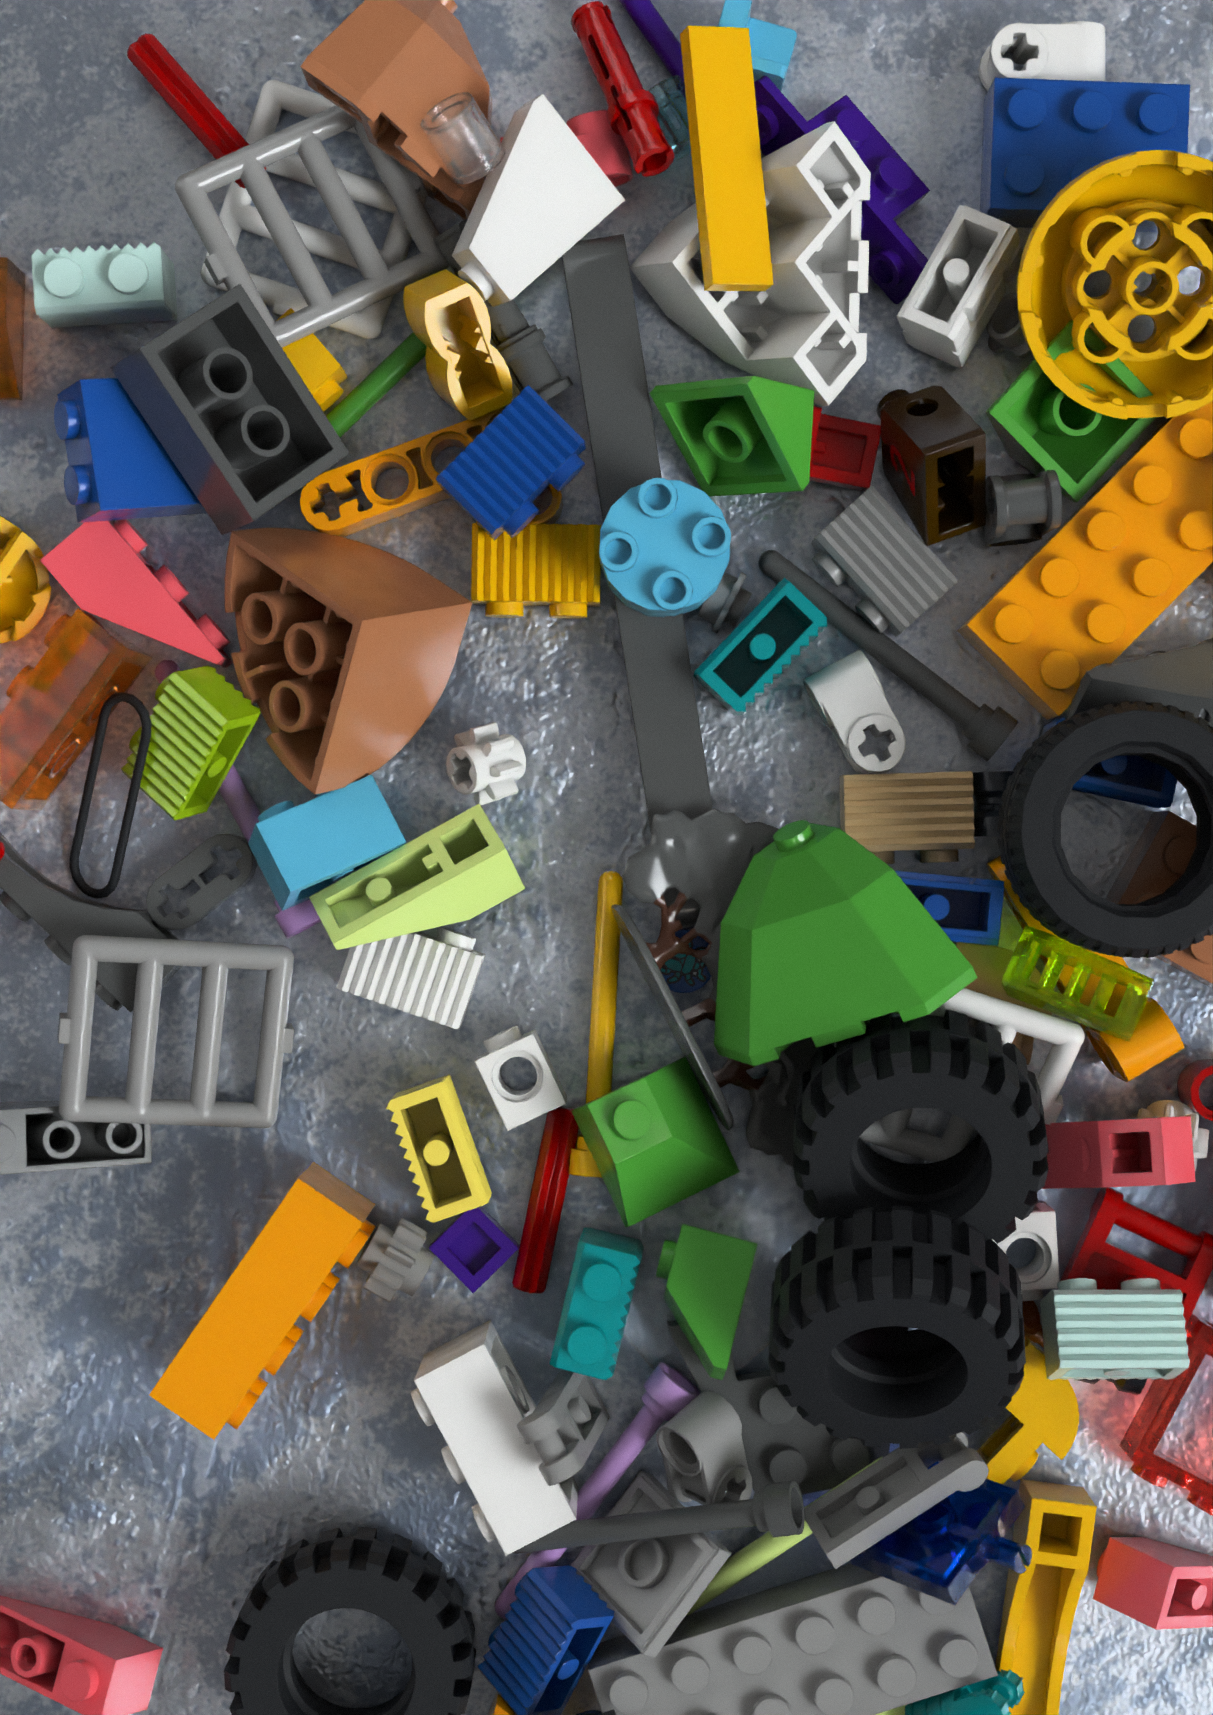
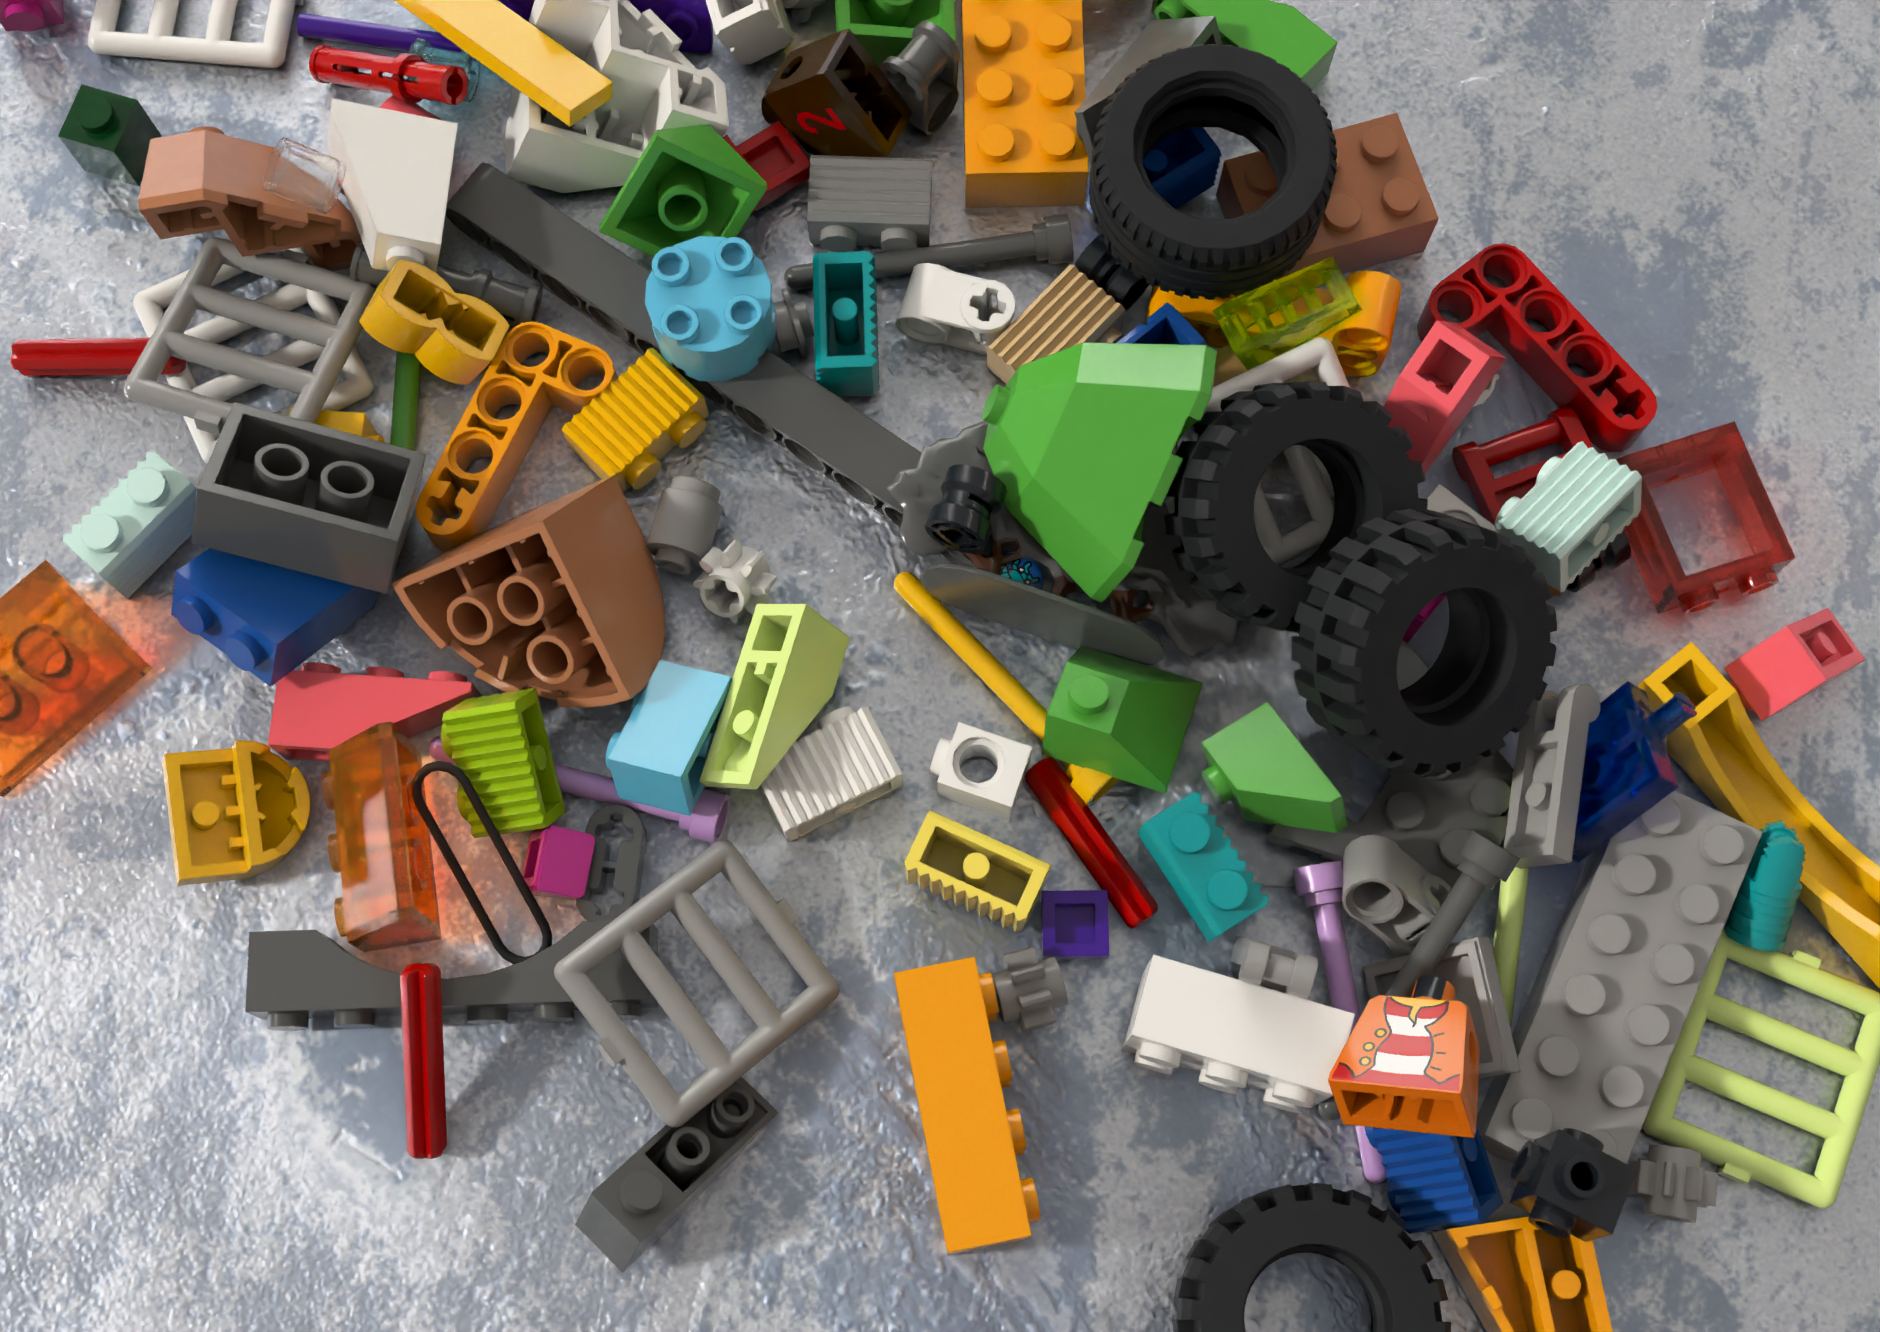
camera: 45 degrees left, 15 degrees down
blue brick [436,385,586,541] -> none
yellow brick [977,1336,1079,1490] -> none
none -> dark pink slope [522,825,595,899]
none -> light grey brick [646,476,722,574]
none -> black wheel [925,464,1007,554]
none -> orange torso [1328,975,1480,1138]

